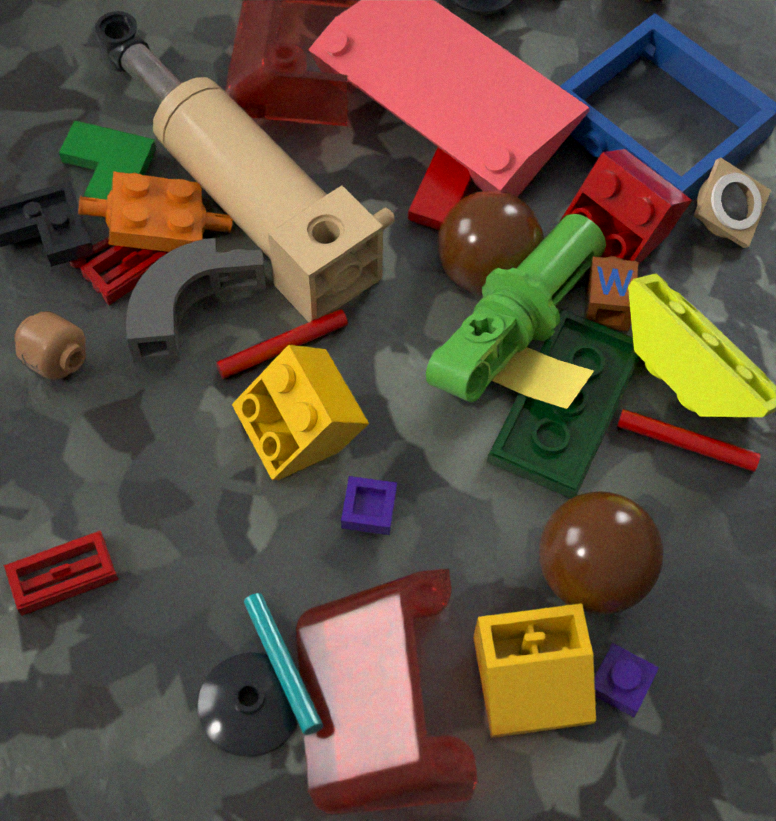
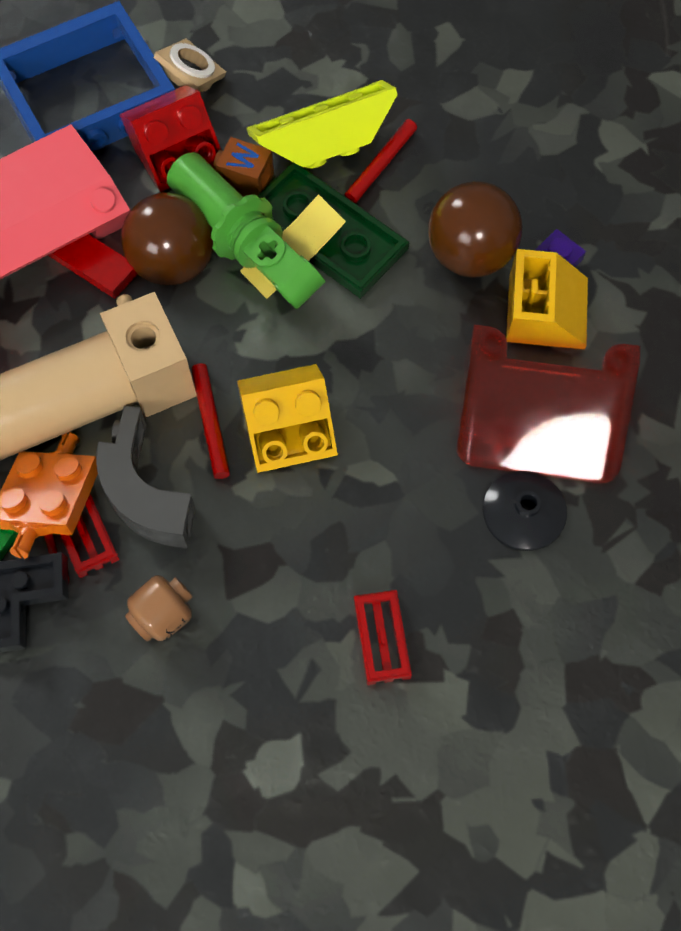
camera: 75 degrees left, 5 degrees up
teal bar [244,593,323,736] -> none
dark purple plate [341,476,397,535] -> none

